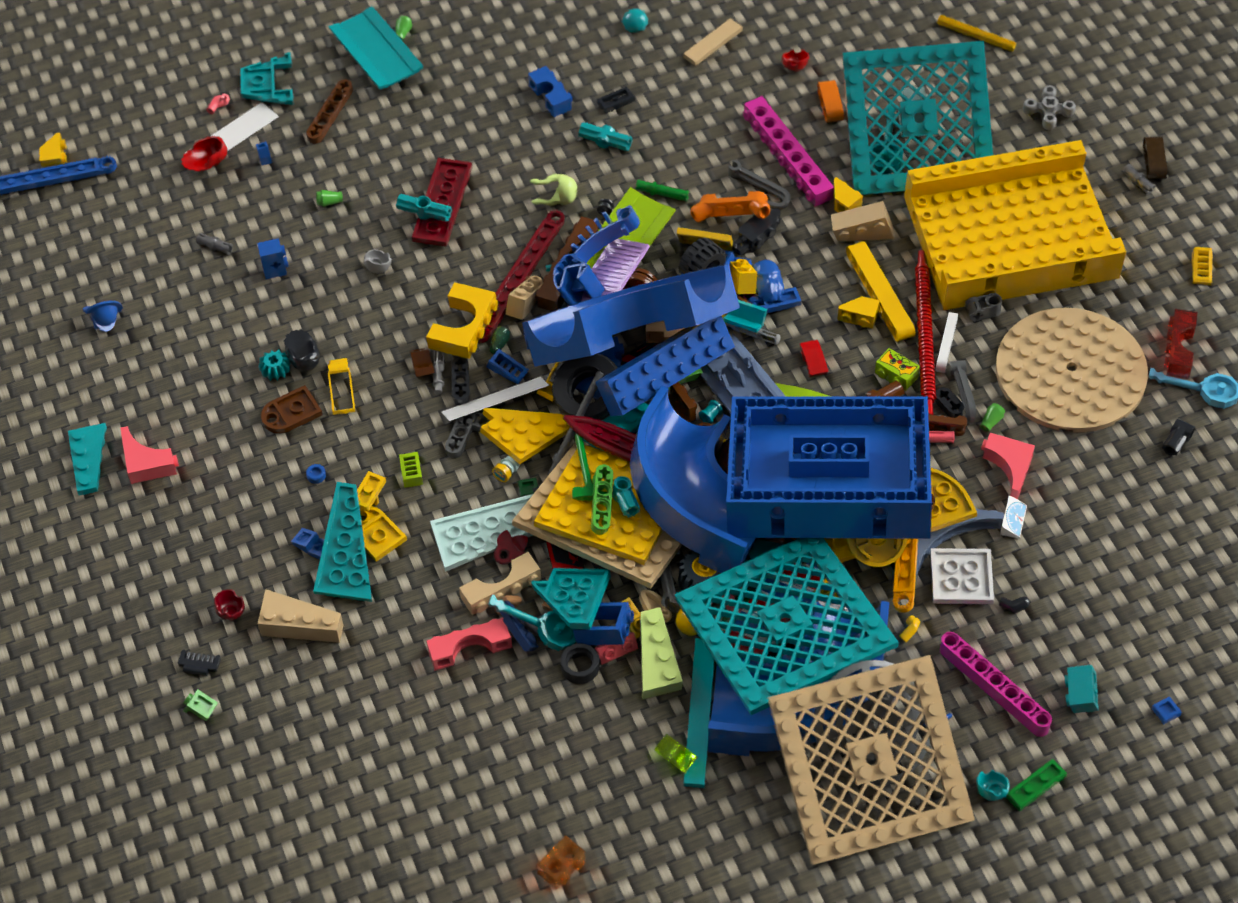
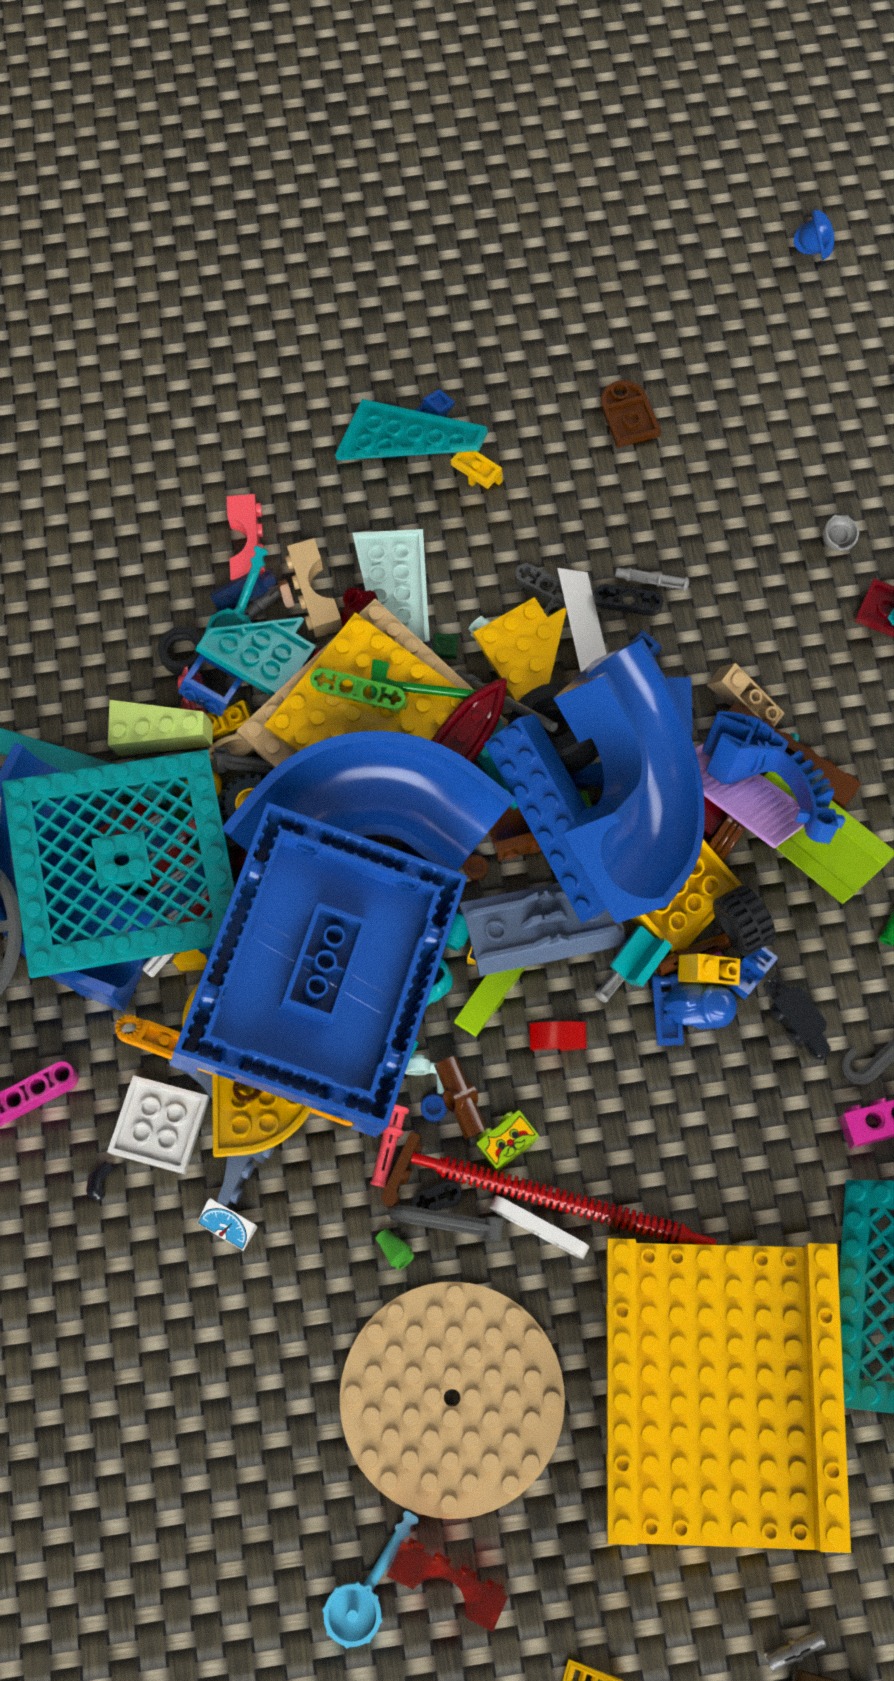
camera: 105 degrees right, 15 degrees up
teal wing [68,423,107,496] -> none
coral arch [120,426,179,484] -> none
black piece [178,650,221,676] -> none
bracket [183,689,218,721] -> none
dark red hair [214,589,245,621] -> none
blue brick [257,238,289,279] -> none
teal gear [258,349,291,381] -> none
tan wedge [258,589,343,643] -> none
black hair [283,329,320,371] -> none
blue tile [306,464,326,484] -> none
yellow piece [328,358,355,415] -> none
yellow tile [360,506,407,562] -> none
lime slope [399,452,423,488] -> none
reddish brown slope [410,347,434,377] -> none
yellow arch [426,282,498,359] -> none
dark red plate [478,210,565,344] -> none
clear green cone [489,326,510,354] -> none
yellow tile [492,463,512,483] -> none
black bush [597,199,614,215] -> none
teal piece [612,476,640,517] -> none
clear neon green slope [654,733,698,773] -> none
yellow tile [677,227,734,251] -> none
orange plate [690,191,771,223] -> none
teal bush [698,400,723,424] -> none
tan wedge [831,201,894,242] -> none
yellow slope [833,177,863,213] -> none
yellow slope [837,296,880,329] -> none
yellow beam [846,241,916,342] -> none
yellow arm [899,615,920,643] -> none
dark grey piece [965,293,1002,322] -> none
coral arch [981,433,1035,500] -> none
black piece [1162,418,1196,456] -> none

